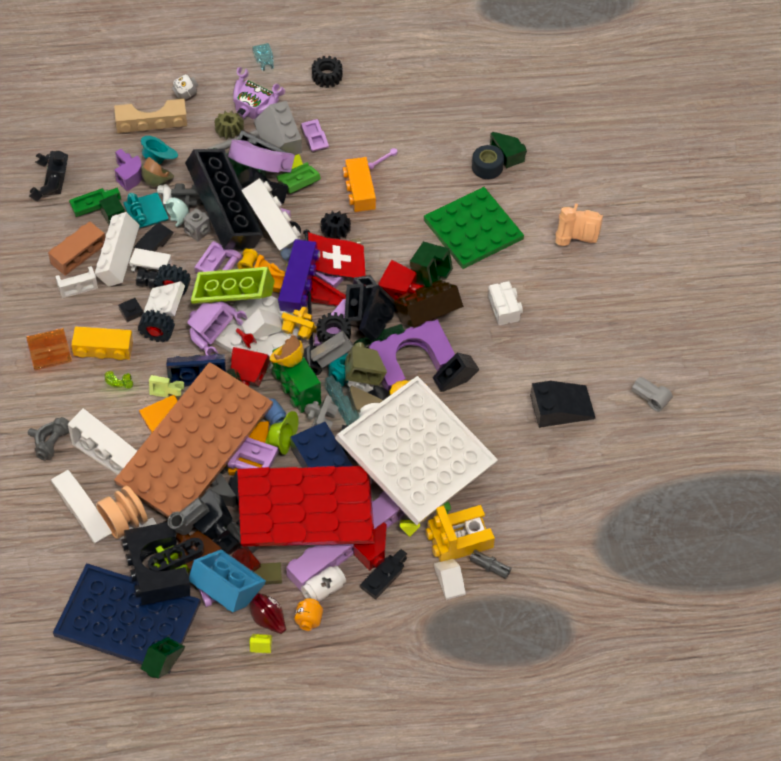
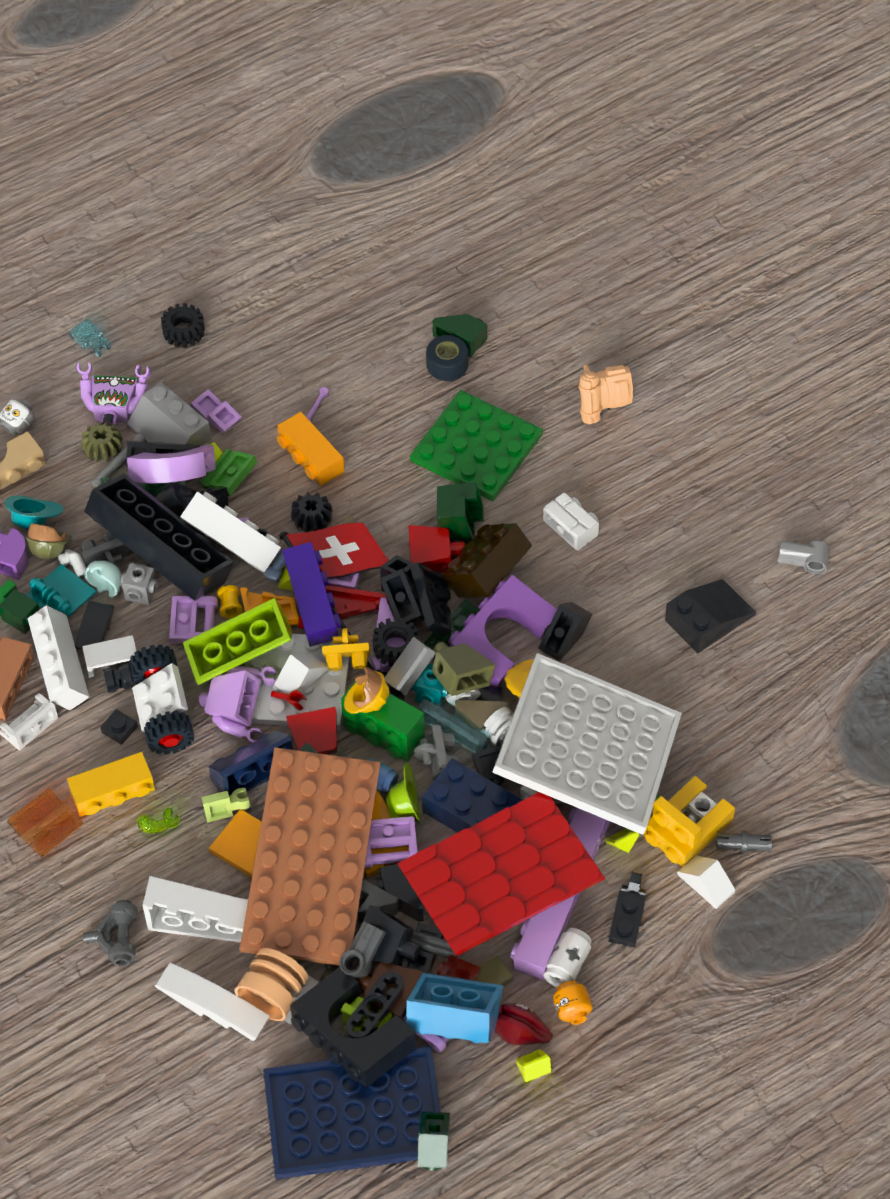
camera: 25 degrees left, 0 degrees up
red slope [354,522,387,571] -> none

